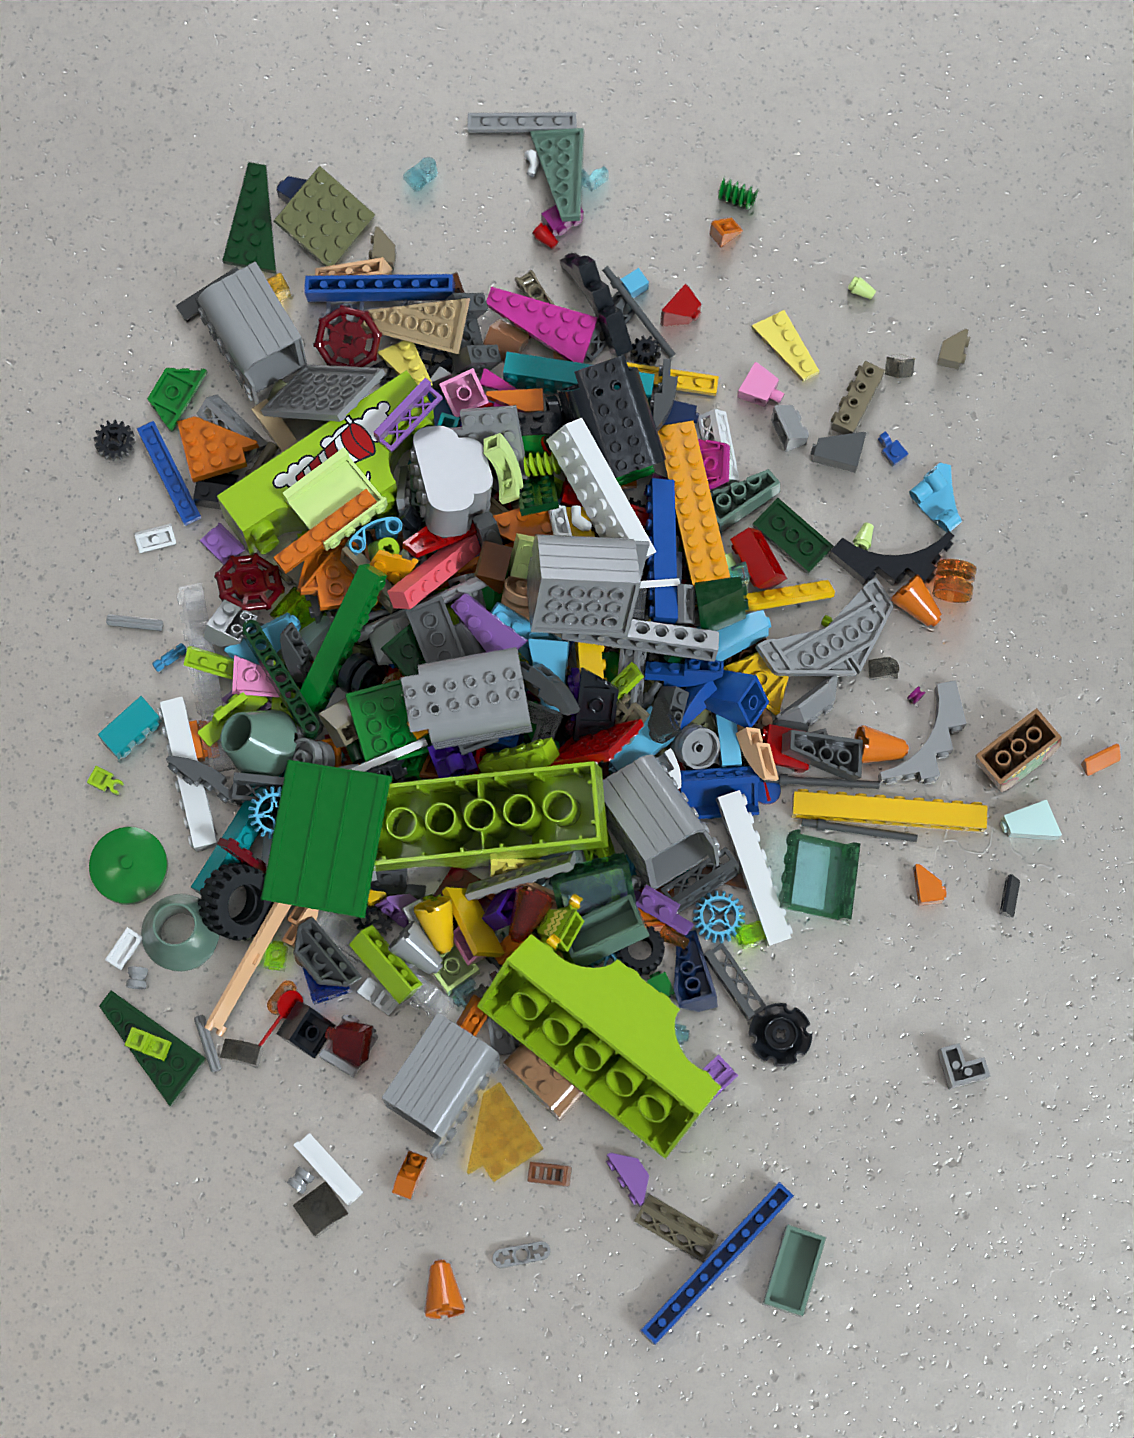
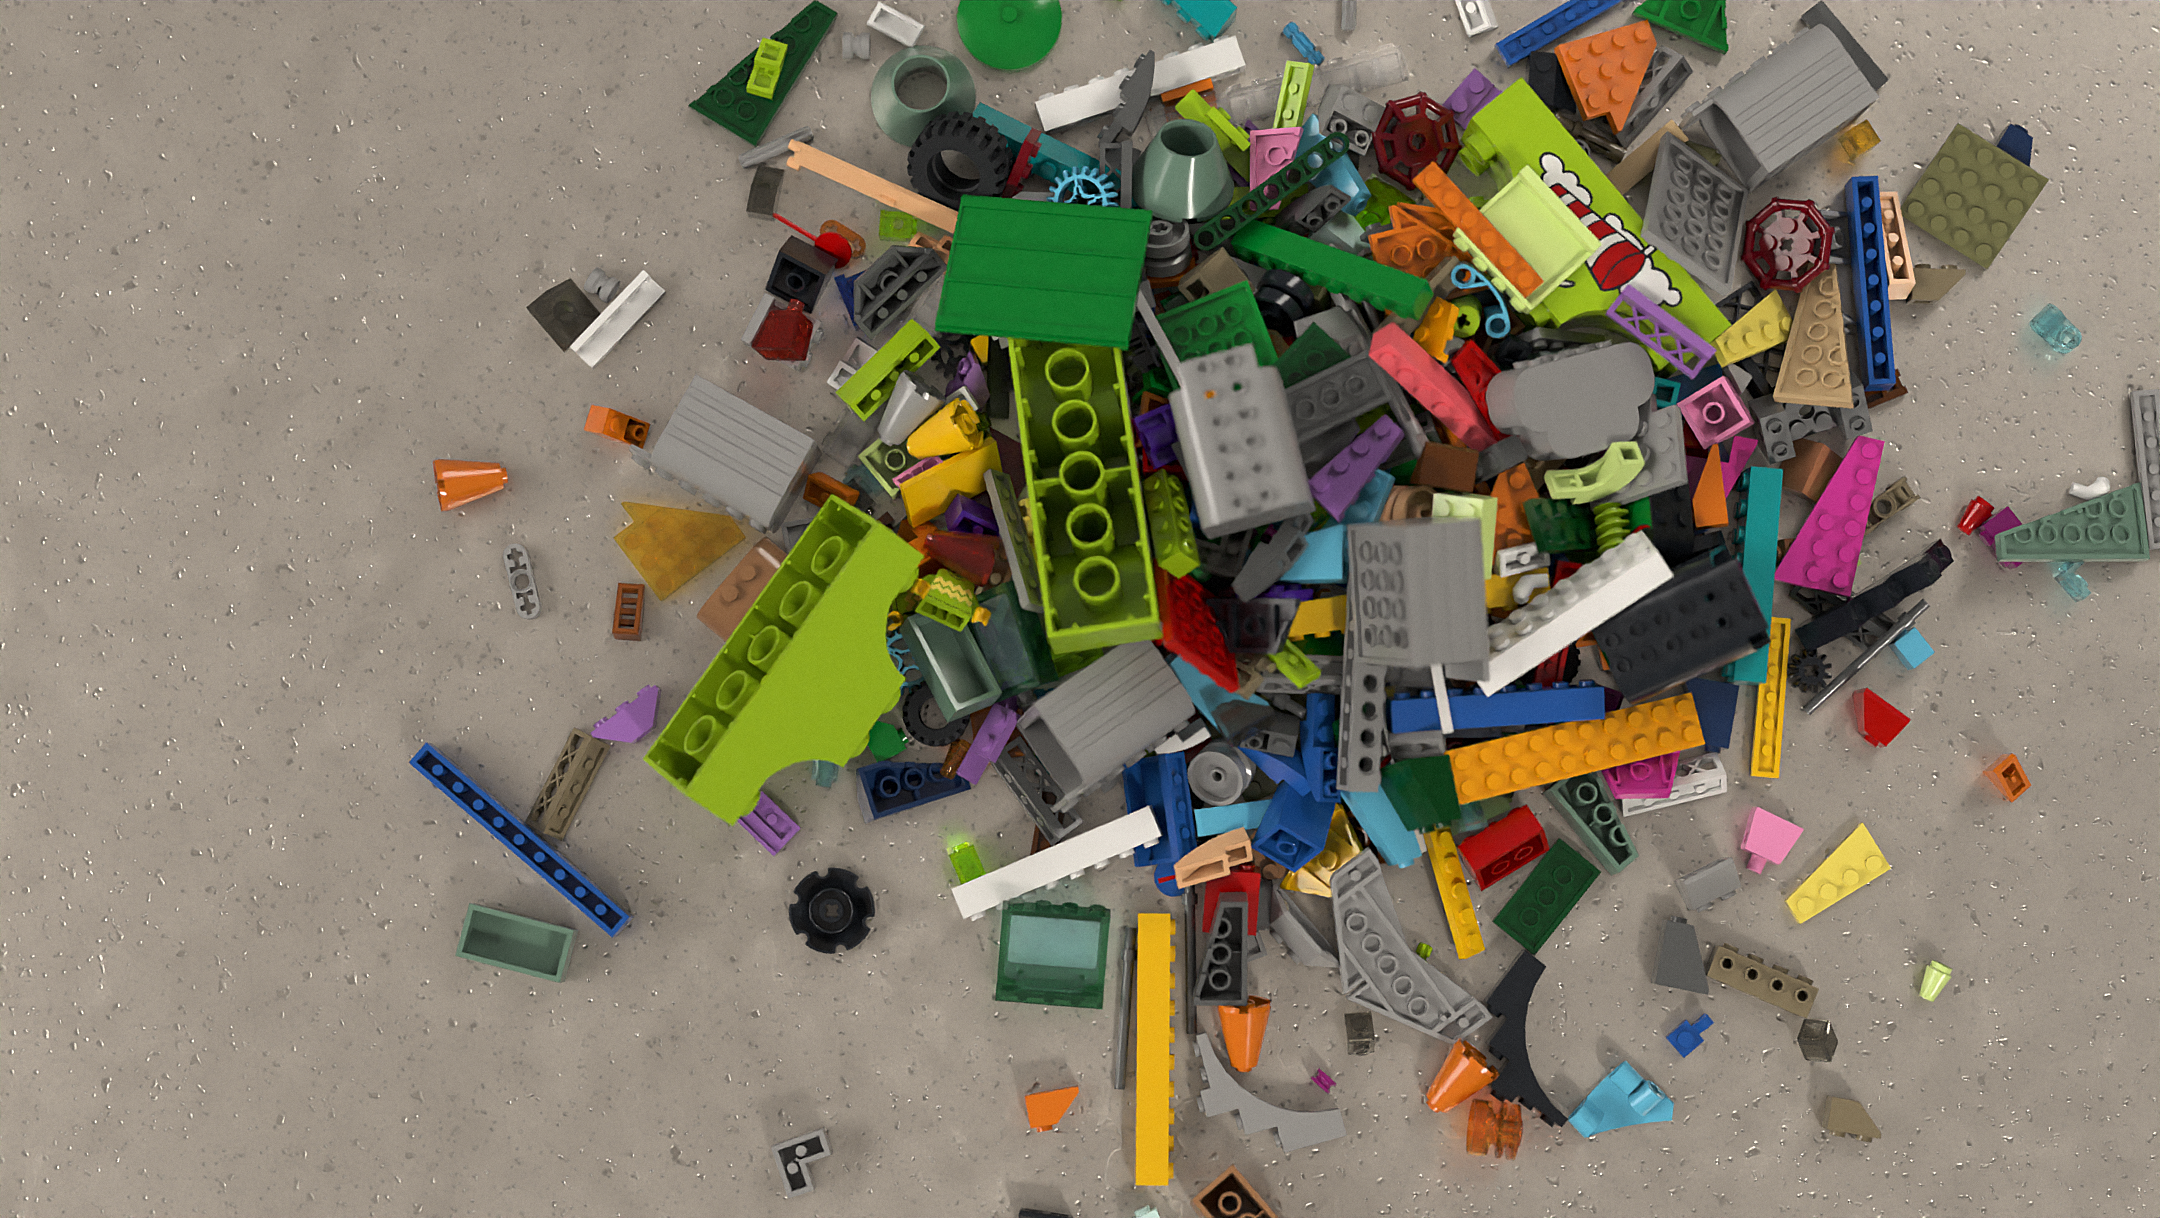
camera: 90 degrees right, 10 degrees up
dark green wing [222,162,277,274] -> none
dark grey slope [650,359,678,431] -> none
medium azure gear [692,891,745,943] -> none
dark grey fence [704,943,766,1021] -> none
green piece [718,177,759,210] -> none
yellowish green cone [853,523,874,551] -> none

